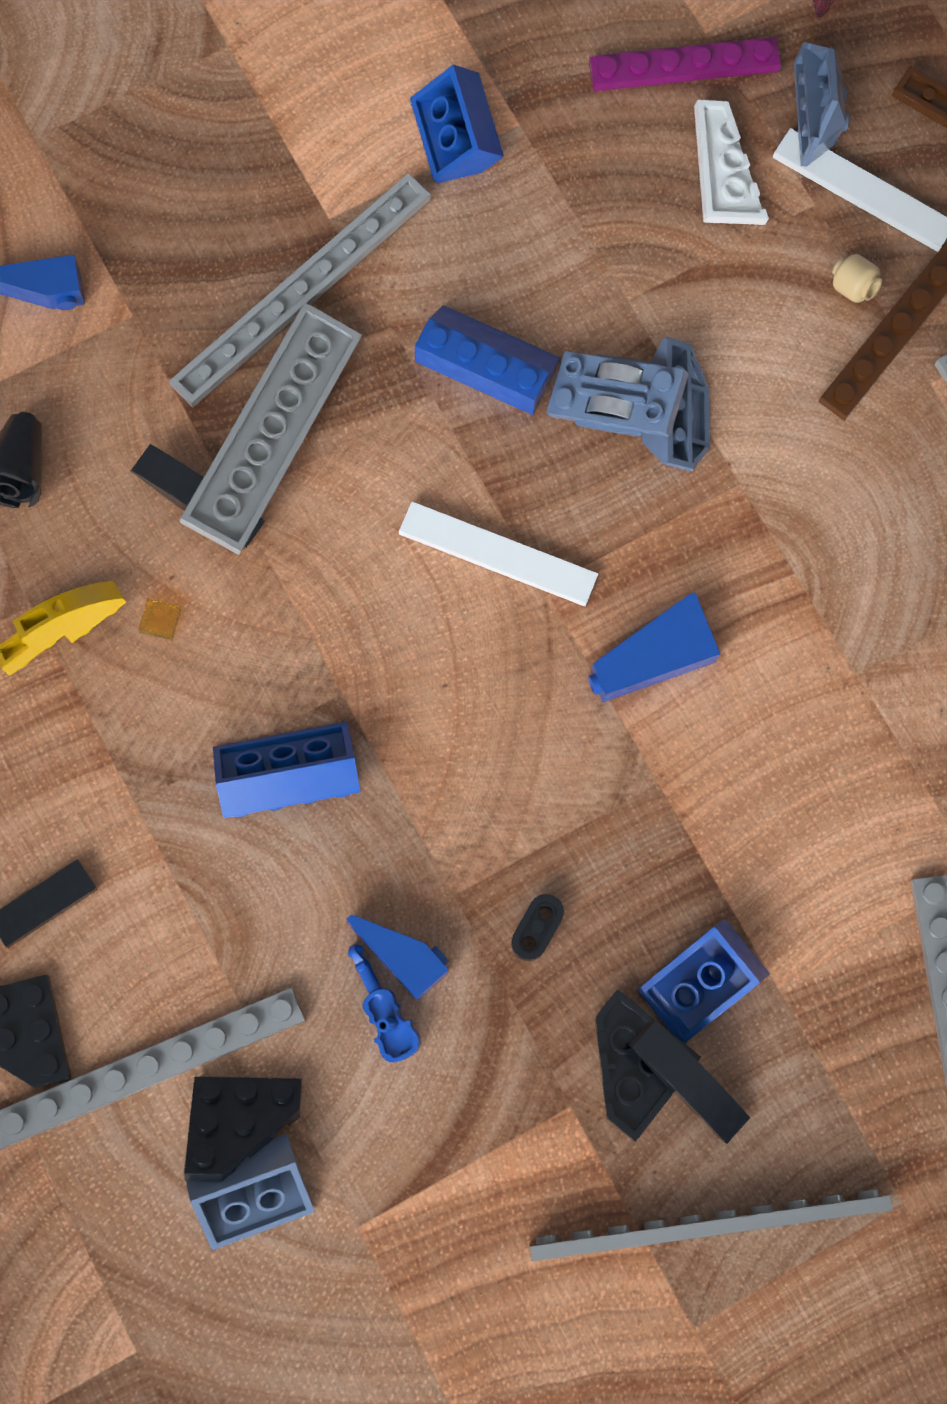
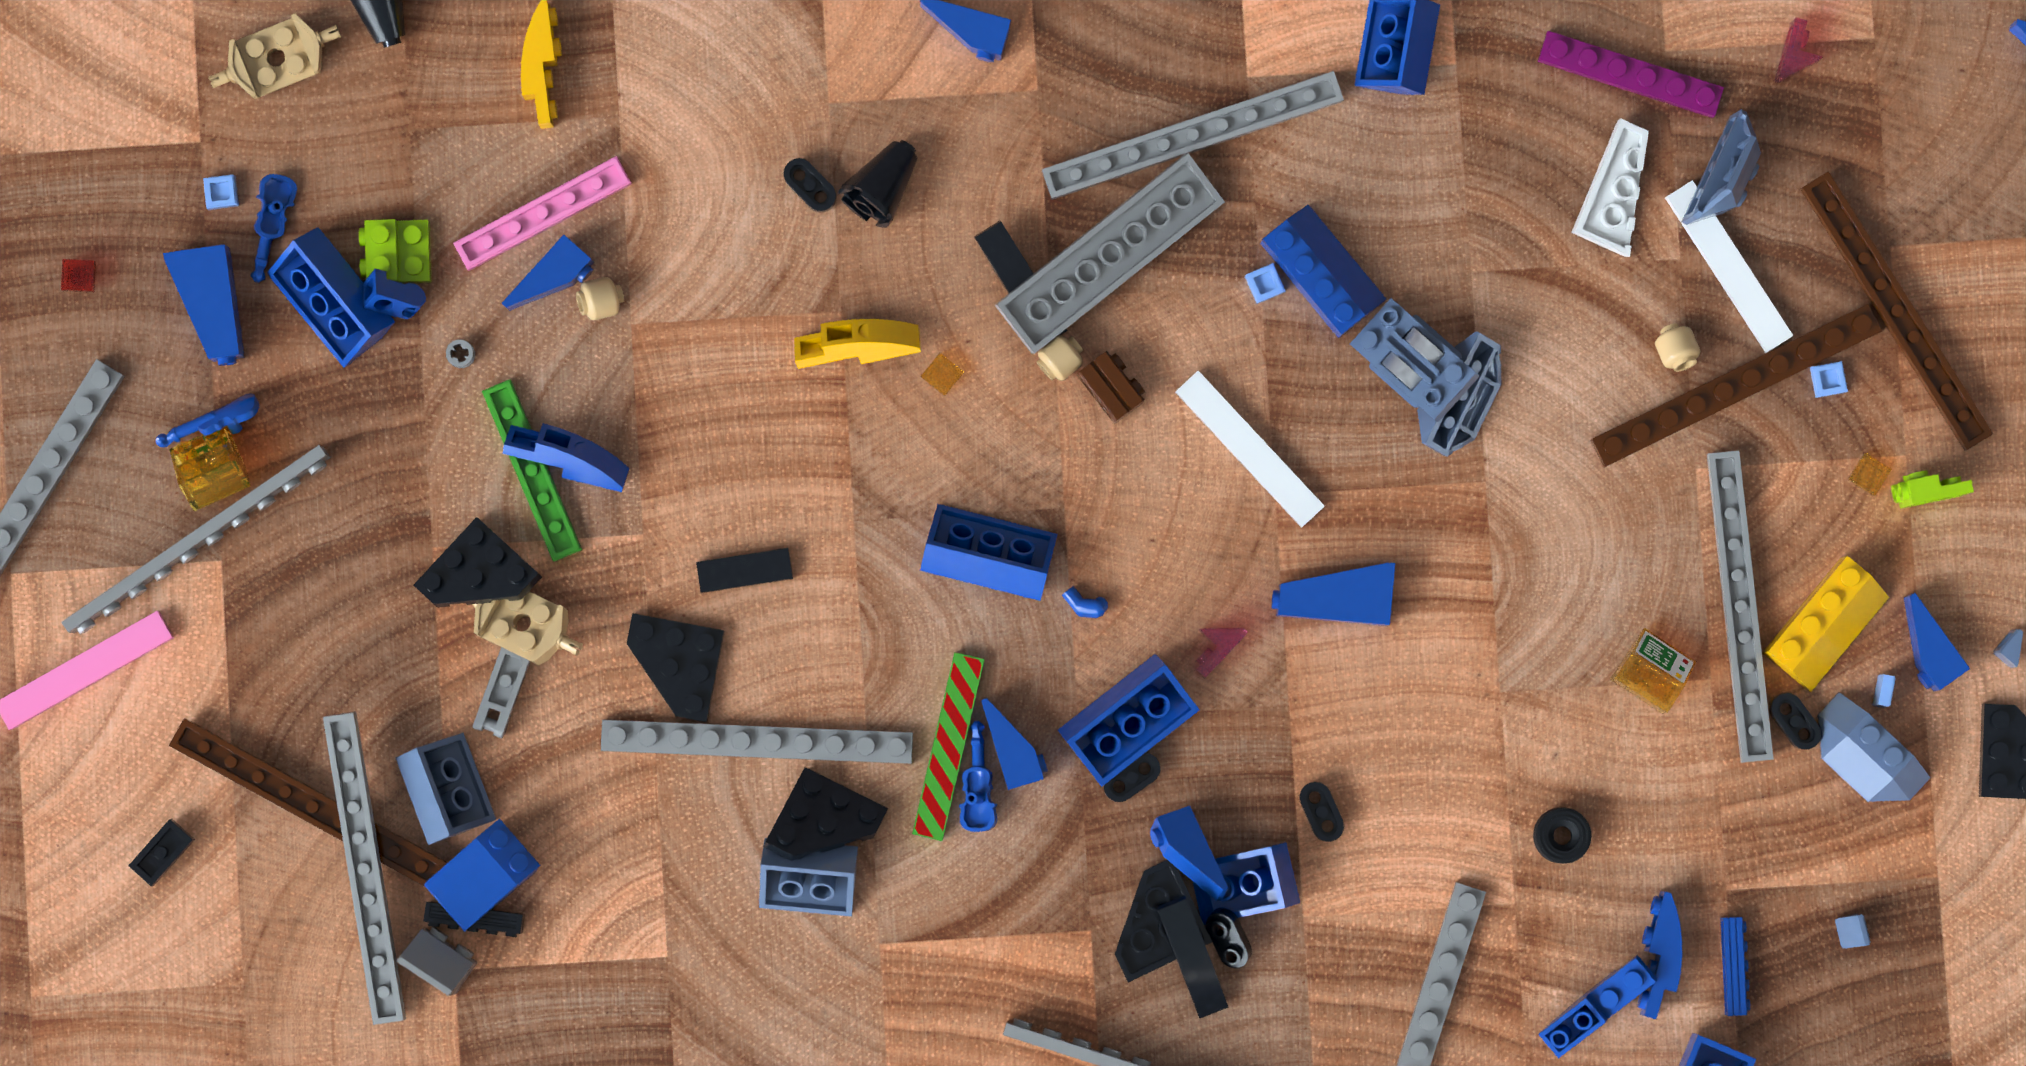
camera: 30 degrees right, 10 degrees up
none -> tile [912,652,985,841]
none -> tan head [1036,335,1083,381]
none -> blue slope [1058,654,1200,787]
none -> blue arm [1062,586,1108,618]
none -> reddish brown brick [1077,351,1145,424]
none -> blue slope [1150,806,1228,901]
none -> clear pink slope [1196,628,1248,678]
none -> black plate [1206,908,1252,968]
none -> light blue tile [1245,263,1285,304]
none -> black plate [1299,782,1344,842]

